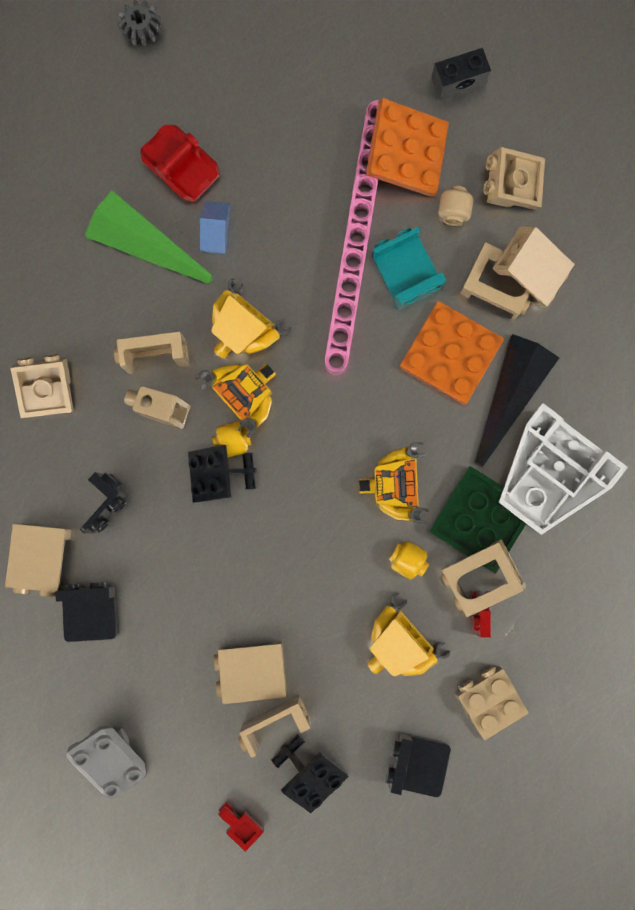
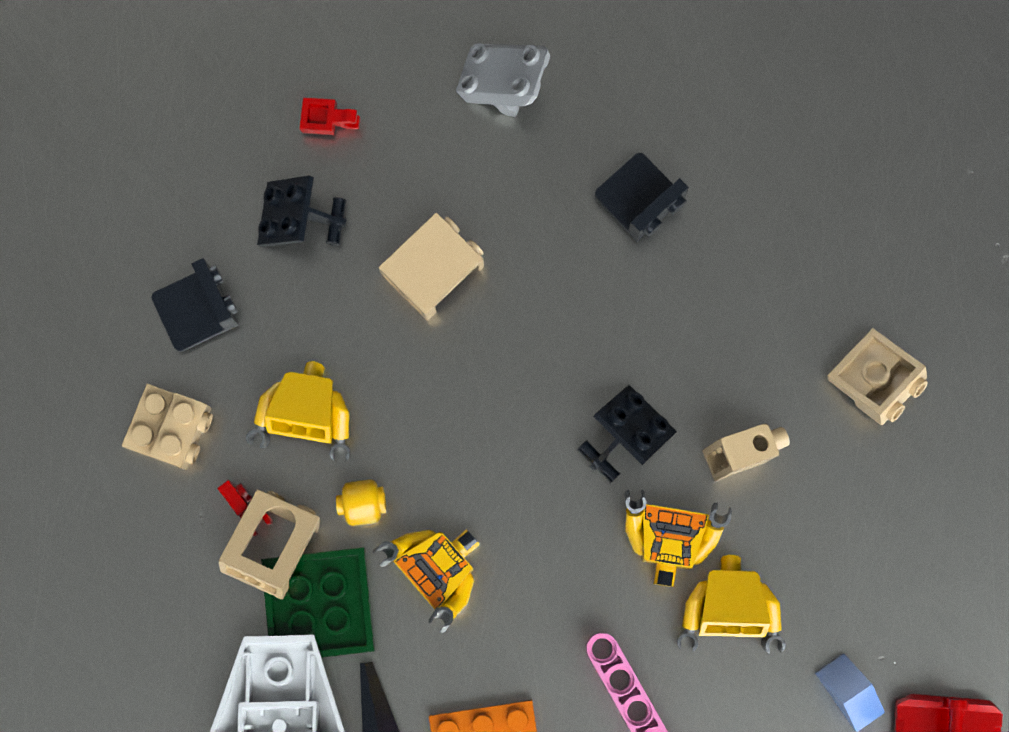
camera: 145 degrees right, 5 degrees down
tan panel [5,524,71,597] -> none
black bracket [80,472,129,534] -> none
bright green wedge [85,190,214,285] -> none
tan panel [114,331,190,374] -> none
yellow head [212,421,251,458] -> none
tan panel [238,696,311,758] -> none

